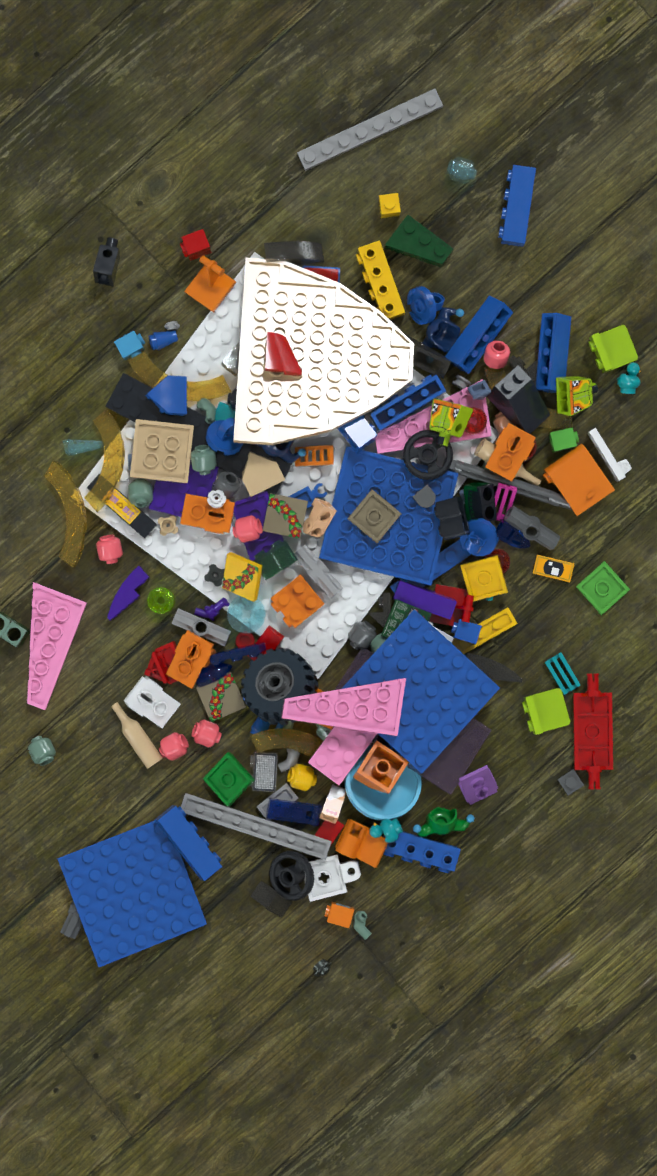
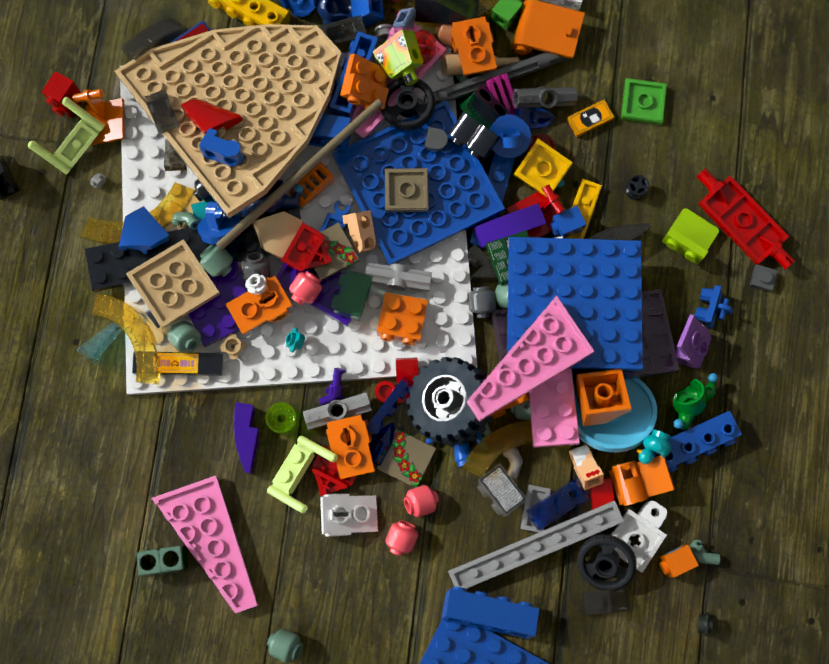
camera: 45 degrees left, 10 degrees down
clear yellow tile [44,461,87,567] -> none
coral head [96,534,123,564] -> none
tan piece [111,702,163,769] -> none
dark azure brick [114,331,145,360] -> none
blue cone [148,330,178,351] -> none
green tile [203,752,255,807] -> none
pearl dark grey plate [204,564,225,587] -> none
yellow tile [222,552,262,602] -> none
clear light blue plate [227,596,266,634] -> none
yellow head [287,764,317,791] -> none
teal tile [544,652,580,695] -> none
none -> yellowish green plate [28,97,105,175]
none -> clear smoke slope [145,89,180,134]
none -> blue leg [199,128,244,167]
none -> dark tan piece [216,99,383,250]
none -> yellowish green plate [267,435,338,513]
none -> red slope [281,222,332,272]
none -> teal plate [286,328,305,353]
none -> orange plate [340,54,389,113]
none -> black wheel [625,175,649,200]
none -> blue hips [694,285,734,329]

